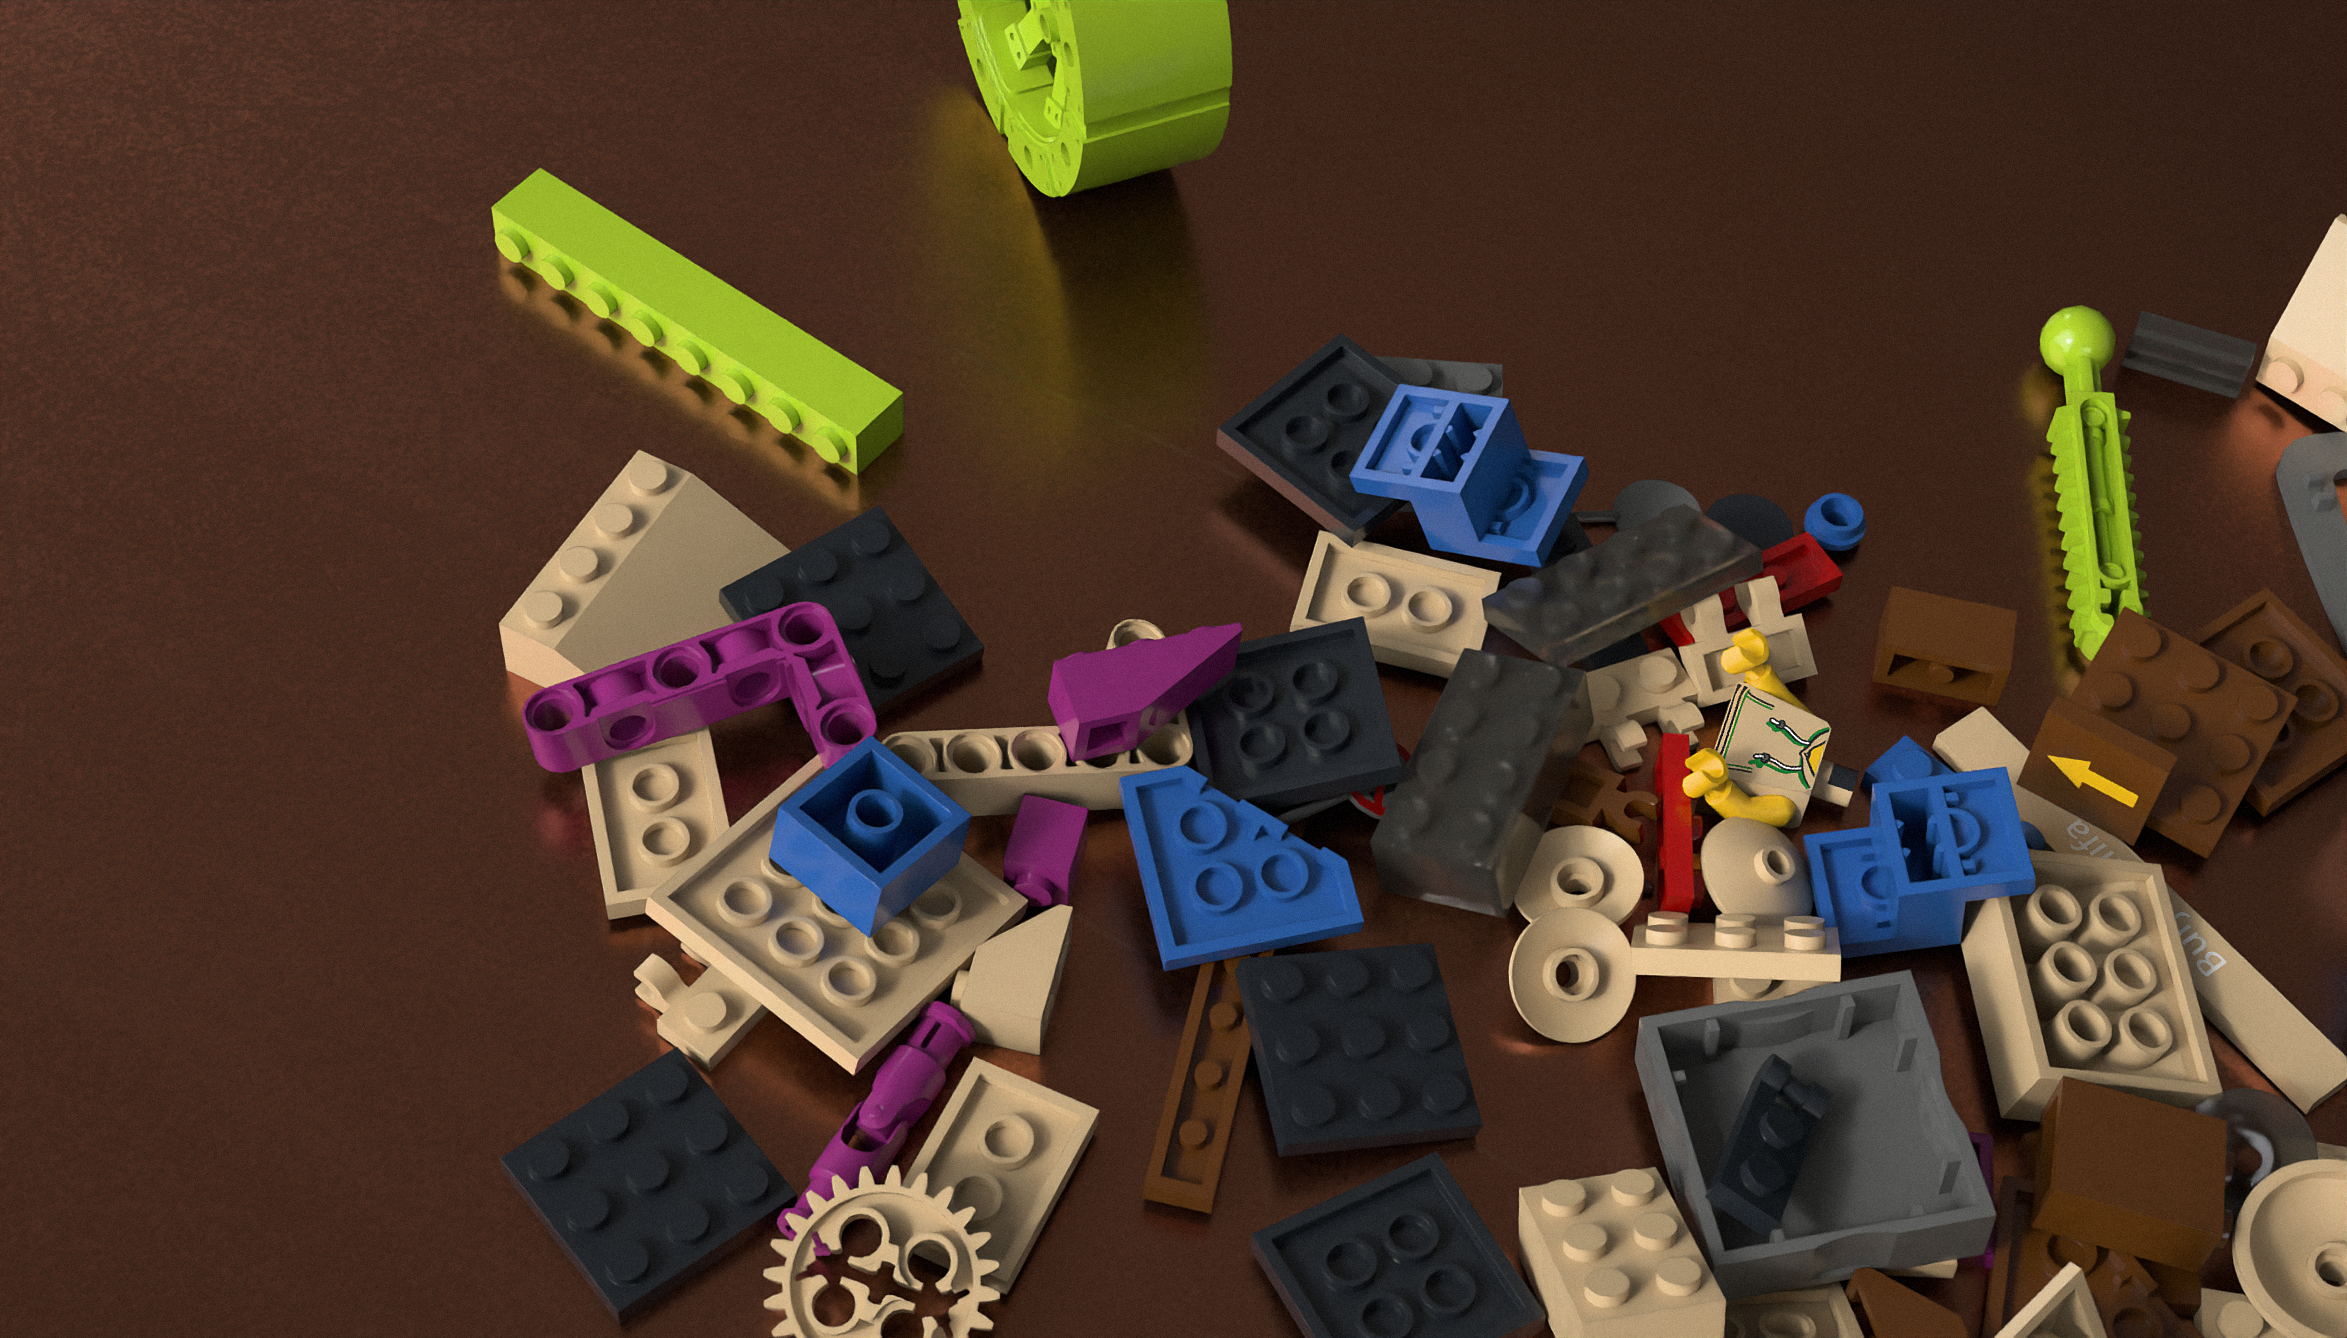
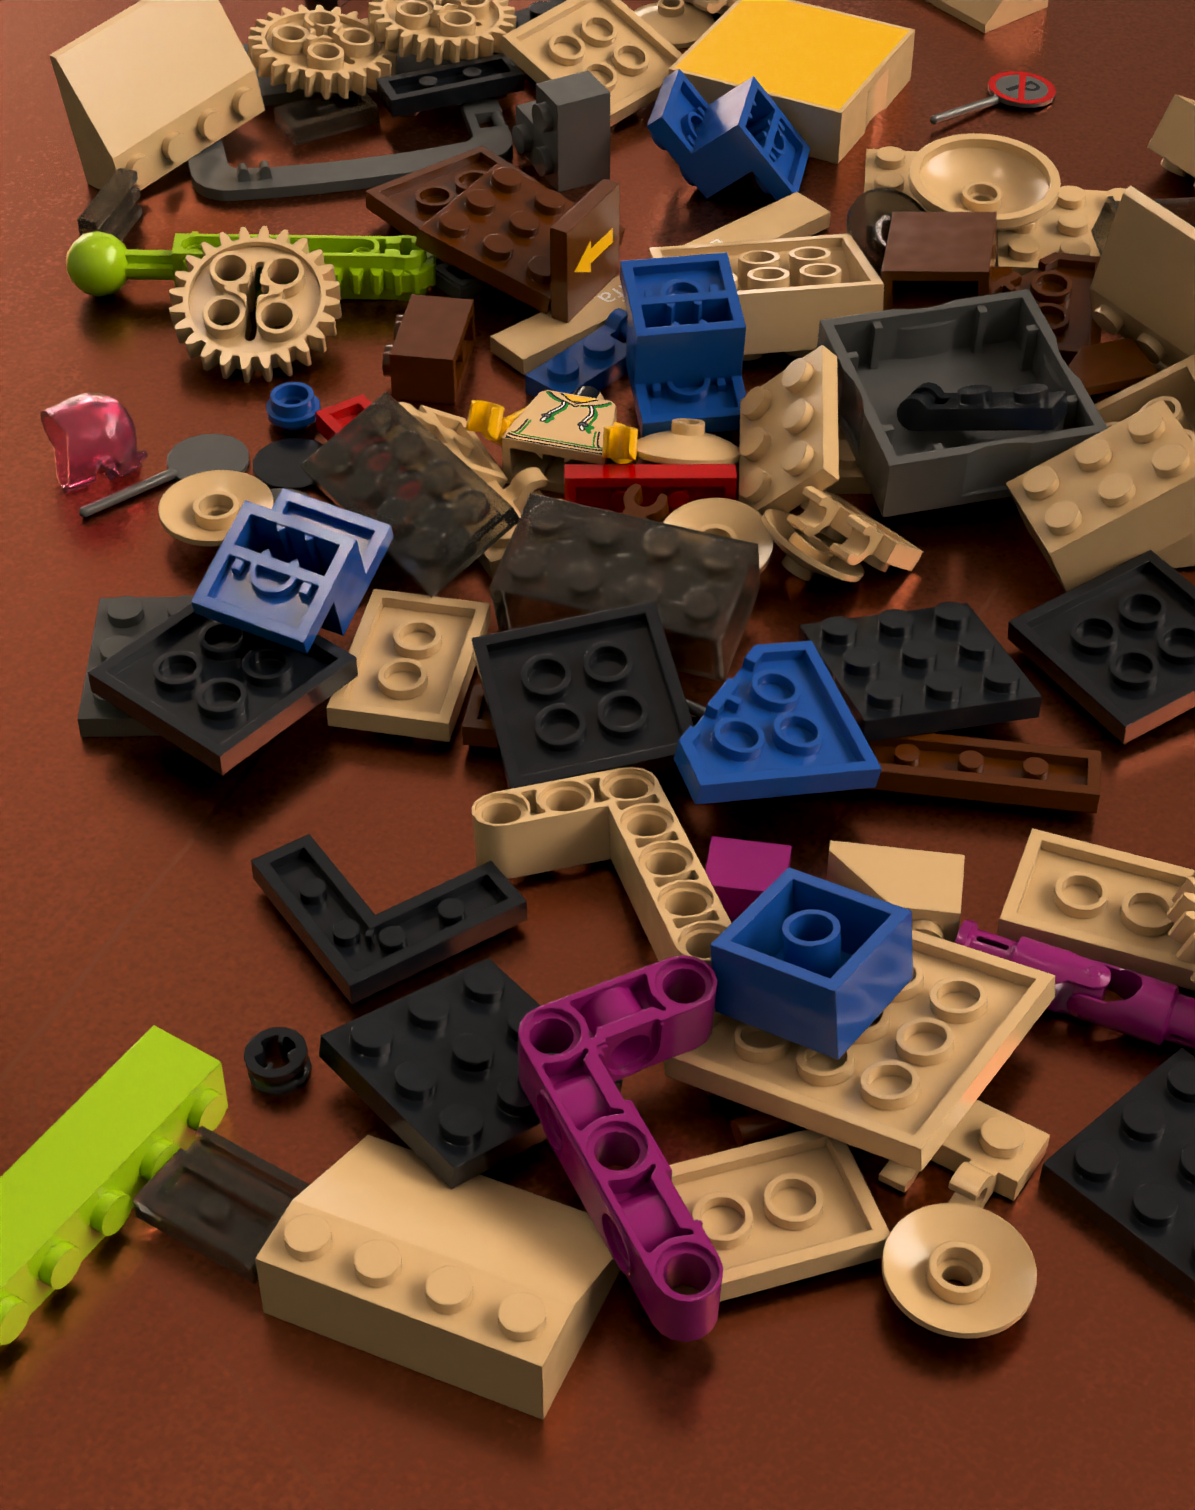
camera: 90 degrees left, 10 degrees down
magenta slope [1048,622,1243,762] -> none
none -> clear pink helmet [40,392,148,493]
none -> dark grey piece [79,434,250,518]
none -> clear smoke plate [133,1126,310,1285]
none -> tan dish [158,470,274,547]
none -> tan gear [169,226,342,383]
none -> black bush [244,1027,312,1096]
none -> black plate [251,834,527,1004]
none -> tan plate [786,486,923,572]
none -> tan dish [882,1203,1037,1339]

